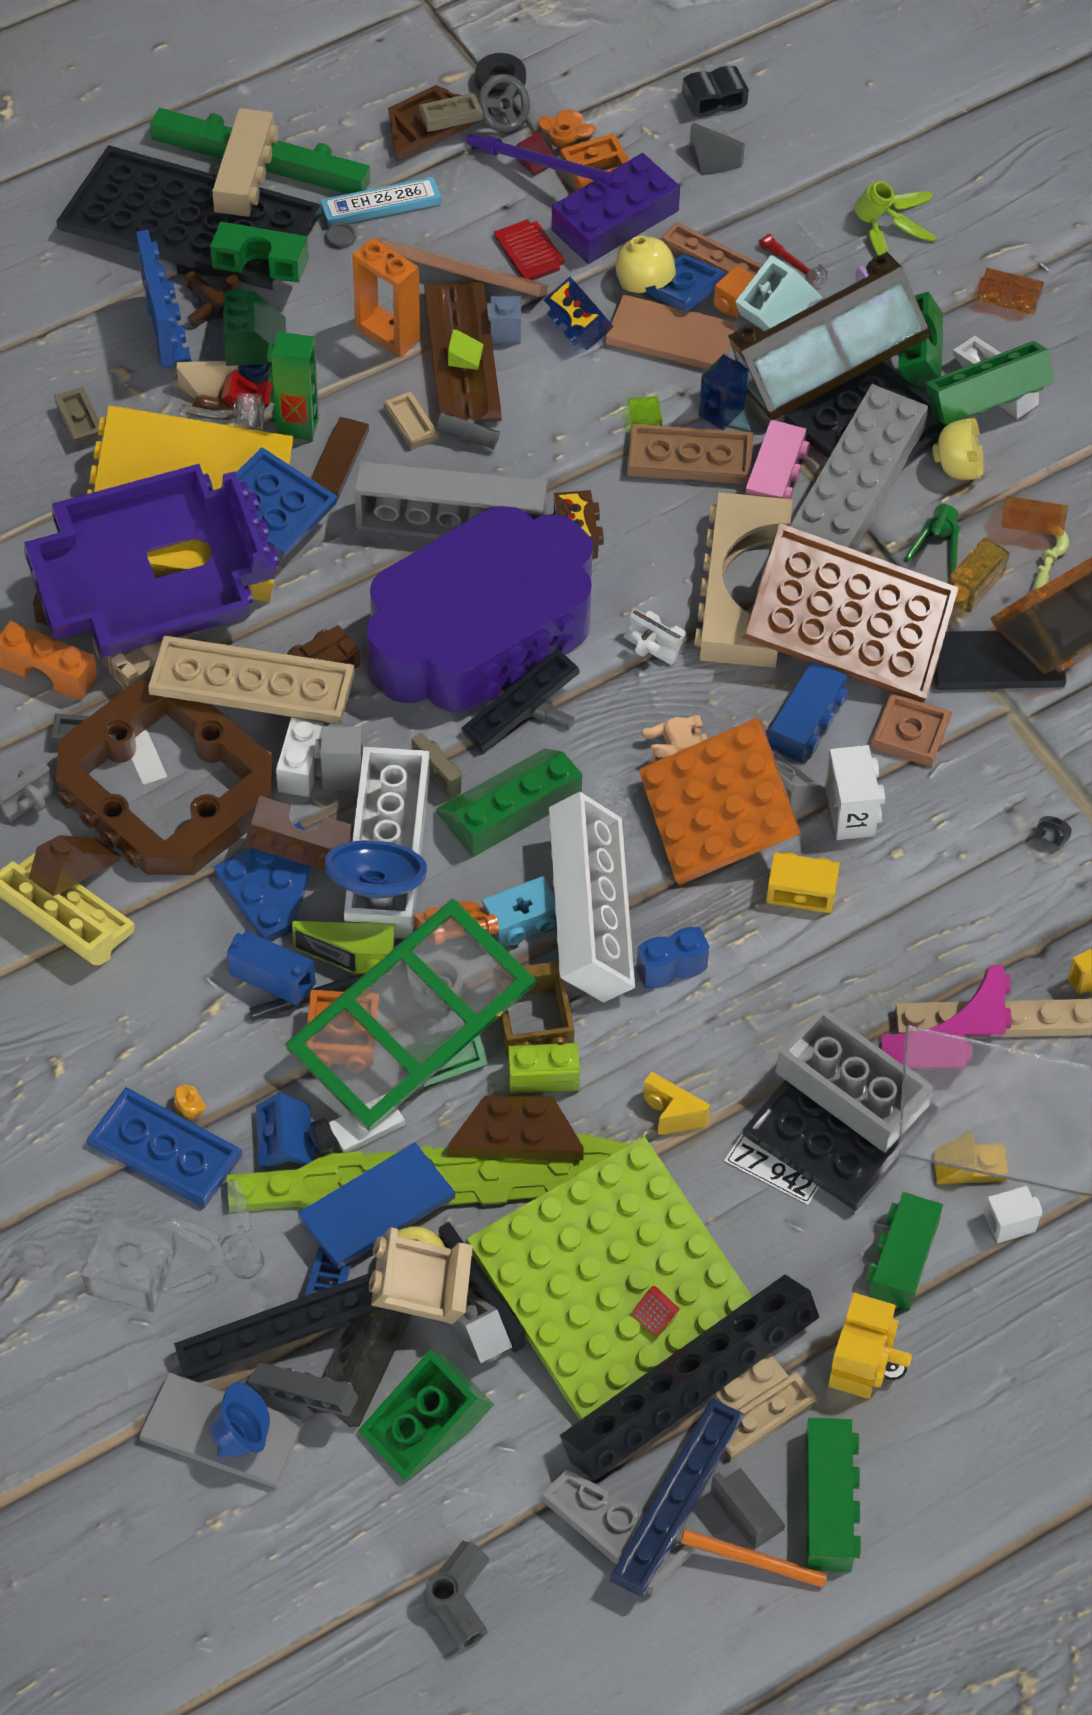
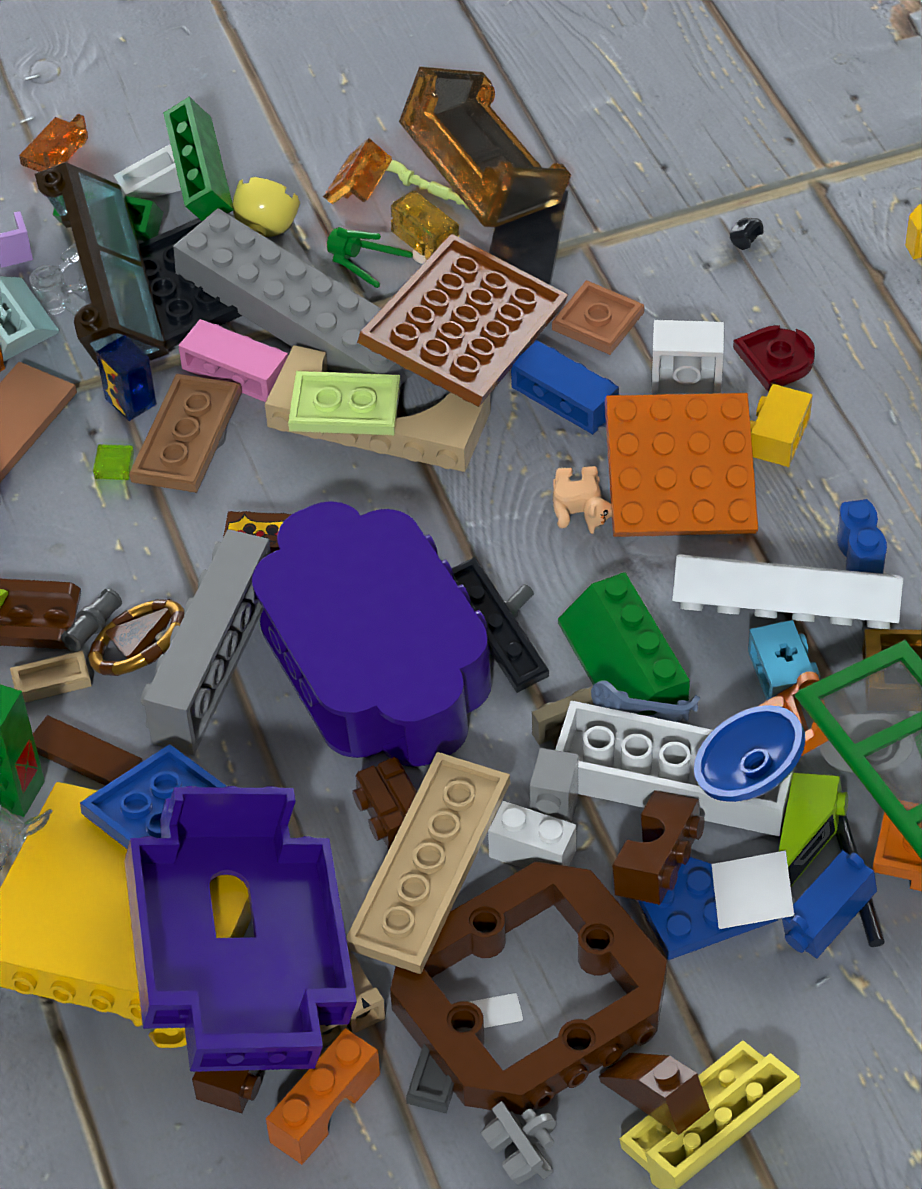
camera: 75 degrees left, 5 degrees down
white hips [624,609,686,665] -> none
none -> piece [88,599,184,676]
none -> yellowish green tile [288,371,401,435]
none -> sand blue piece [591,681,700,723]
none -> white sticker [711,850,794,929]
none -> dark red tile [733,325,815,392]

